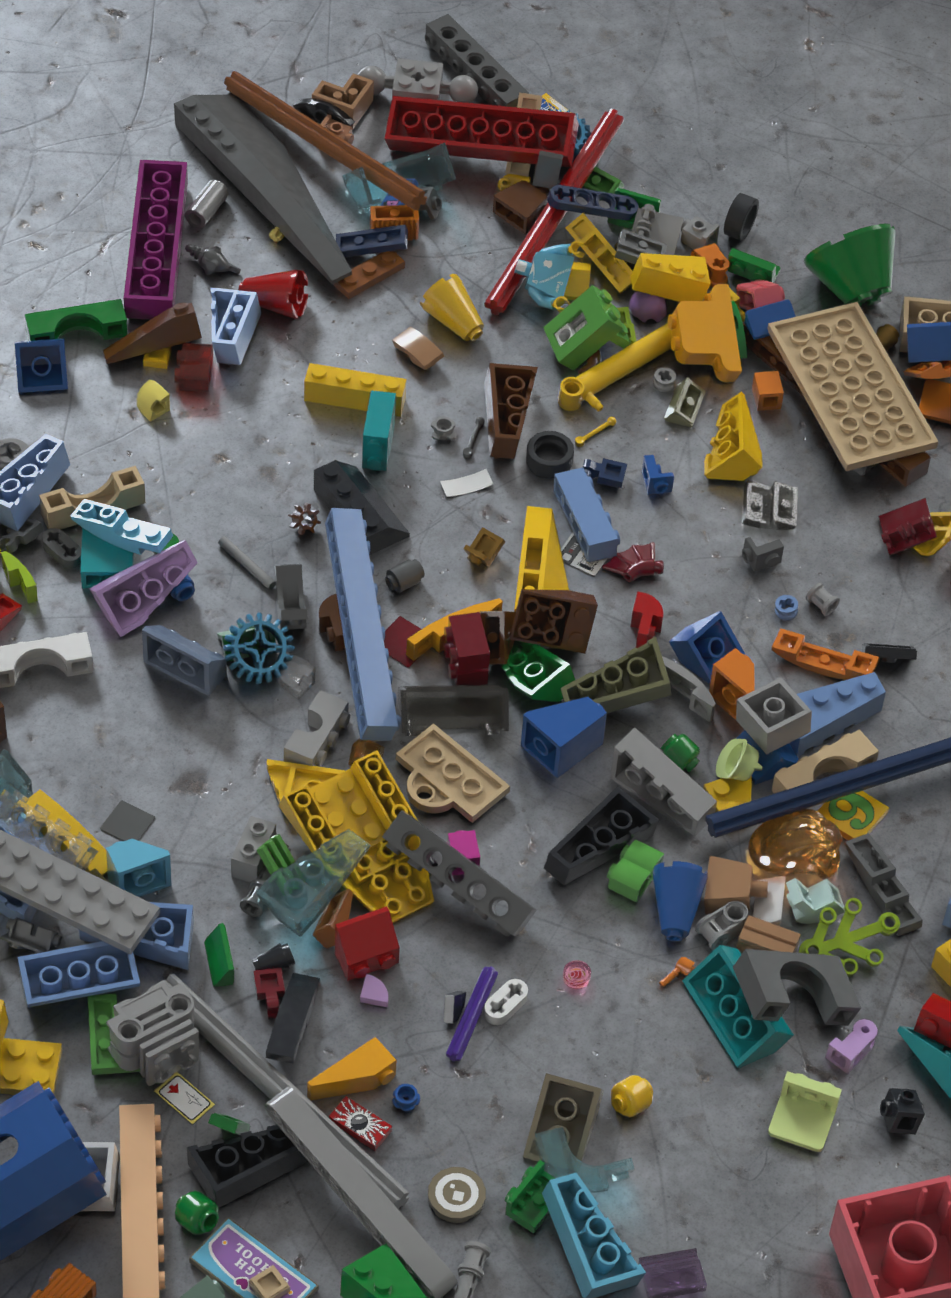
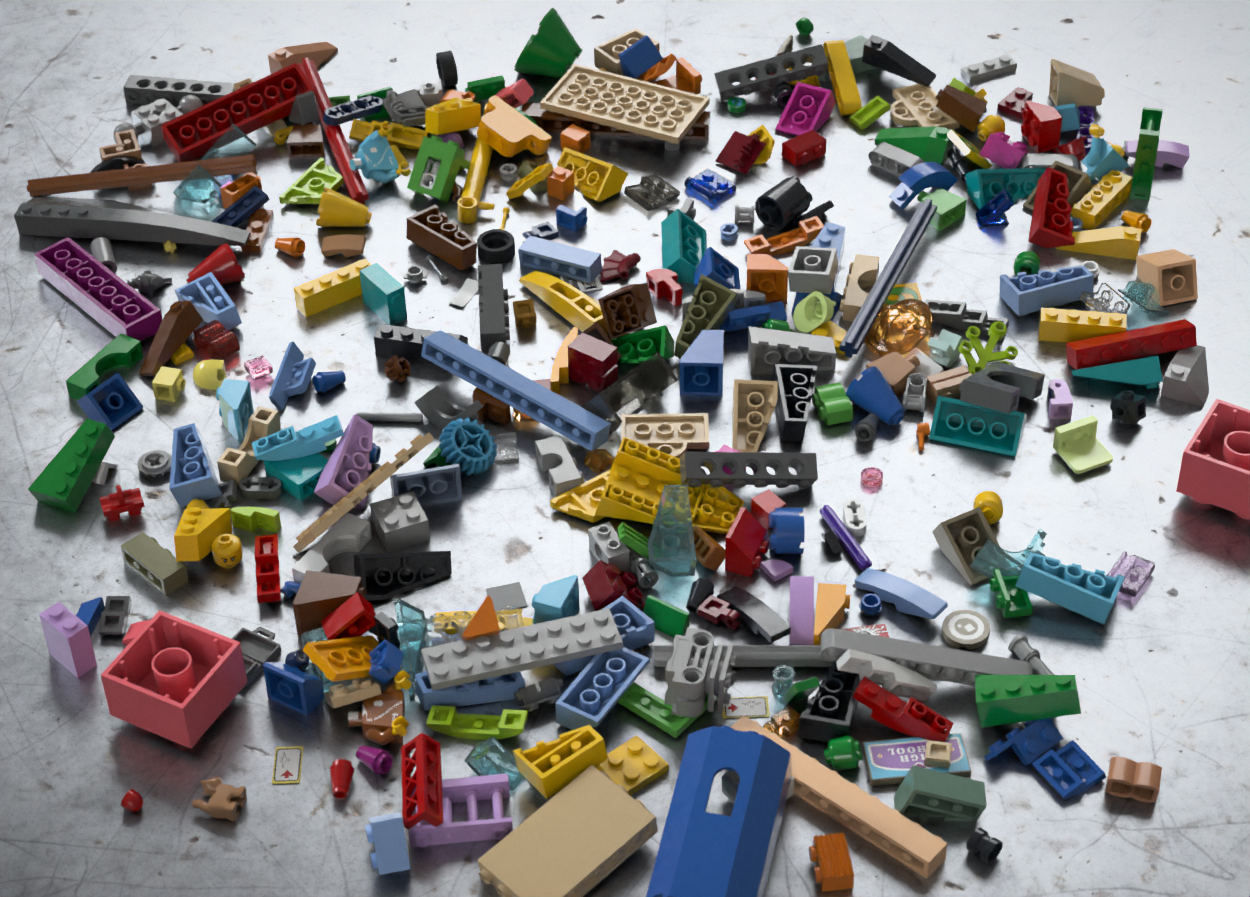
camera: 40 degrees left, 10 degrees down
blue slope [744,299,796,340] -> none
none -> light yellow brick [152,366,186,402]
none -> medium azure slope [216,379,254,442]
none -> clear pink plate [244,355,273,380]
none -> nougat wedge [268,41,338,74]
none -> medium blue bracket [268,341,316,411]
none -> orange cone [275,237,306,257]
none -> lime wing [279,157,344,204]
none -> tan wing [293,432,434,553]
none -> blue cone [312,370,346,393]
none -> black wedge [354,551,452,601]
none -> light grey brick [370,491,430,552]
none -> orange slope [462,595,500,641]
none -> dark grey wedge [477,264,510,350]
none -> yellow tile [506,163,554,199]
none -> orange brick [547,166,575,201]
none -> dark red slope [582,560,645,611]
none -> teal slope [661,209,707,283]
none -> clear blue plate [684,168,736,203]
none -> blue bracket [718,301,787,332]
none -> tan wedge [732,379,778,452]
none -> brick [751,489,786,530]
none -> black cylinder [755,176,813,231]
none -> clear orange plate [763,706,801,738]
none -> blue brick [769,508,805,554]
none -> clear light blue bush [772,665,795,698]
none -> lavender slope [789,576,814,645]
none -> white slope [836,649,938,701]
none -> red slope [852,676,954,742]
none -> slope [854,568,948,620]
none -> dark grey cone [855,413,879,442]

